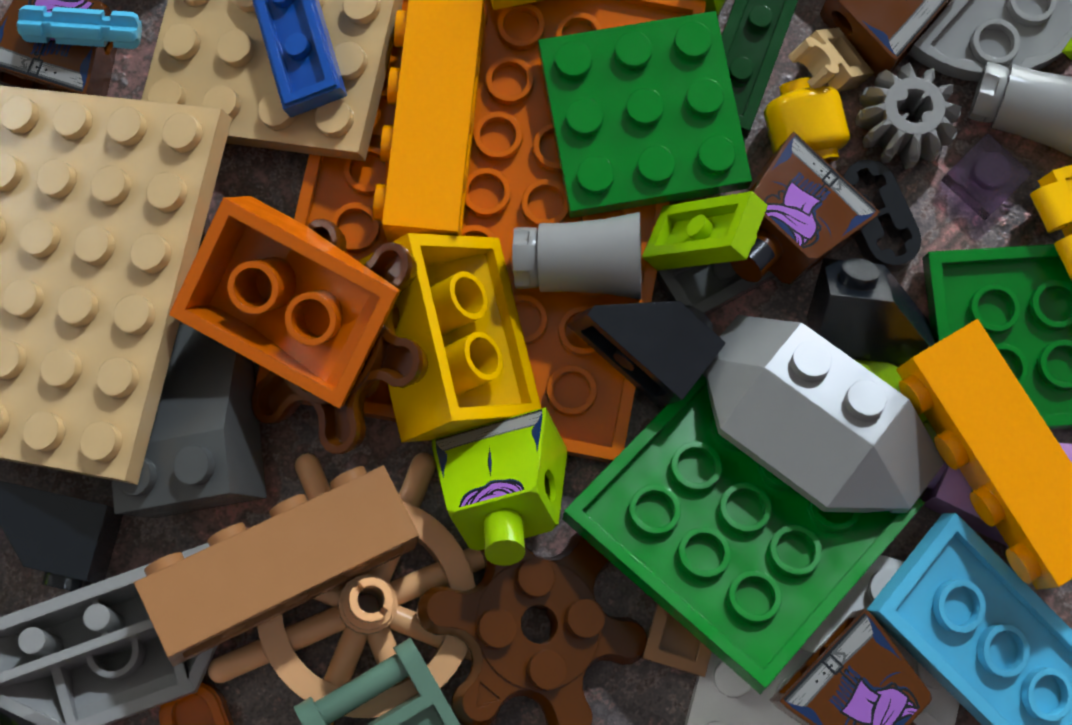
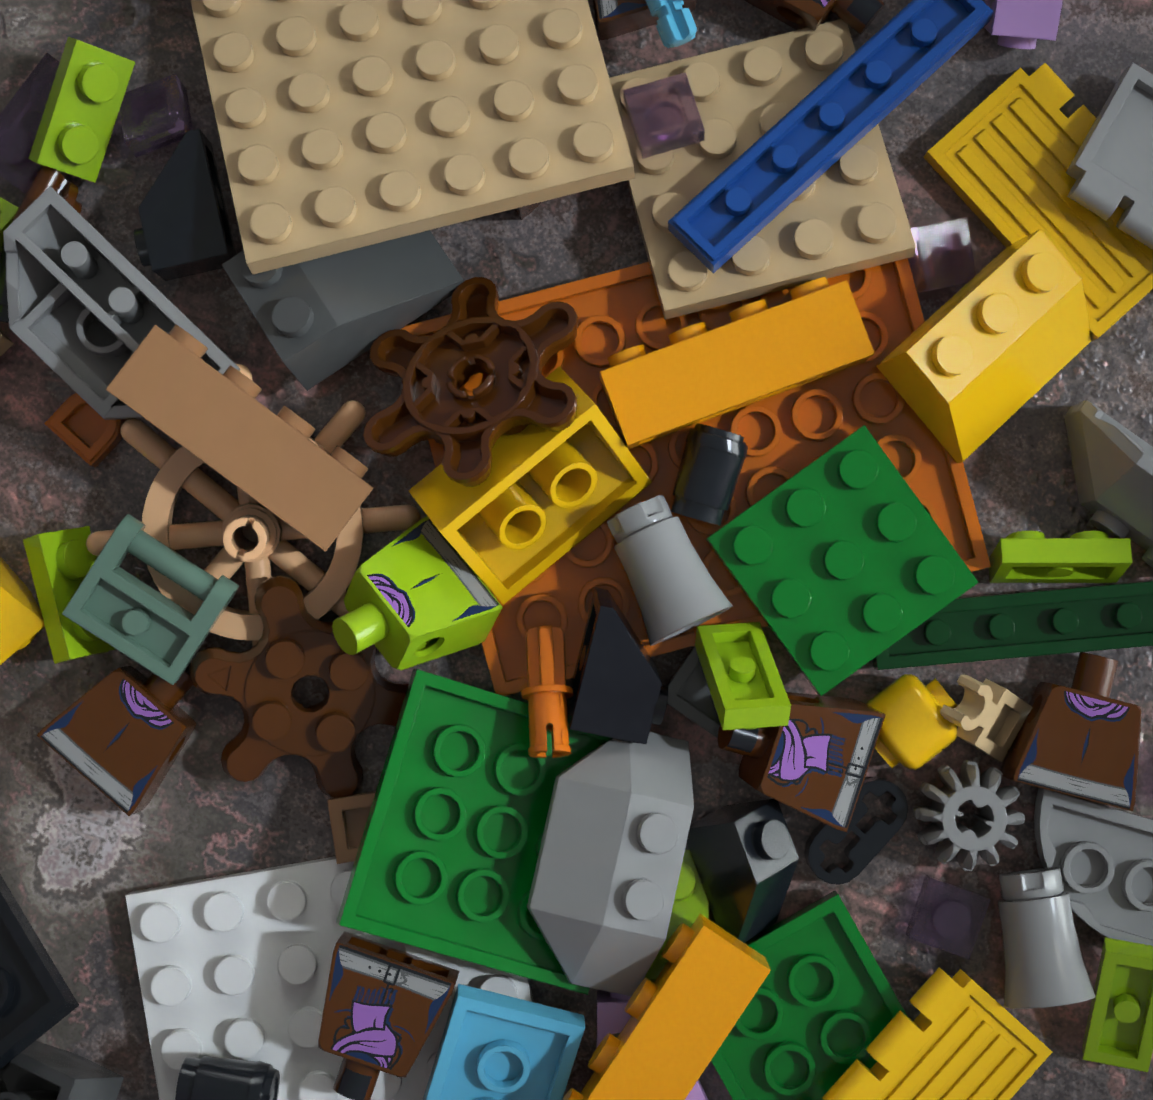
camera: 70 degrees right, 10 degrees up
orange slope [169,196,401,409] -> none
none -> orange axle [521,626,574,758]
none -> plate [623,72,705,159]
none -> black piece [671,423,748,526]

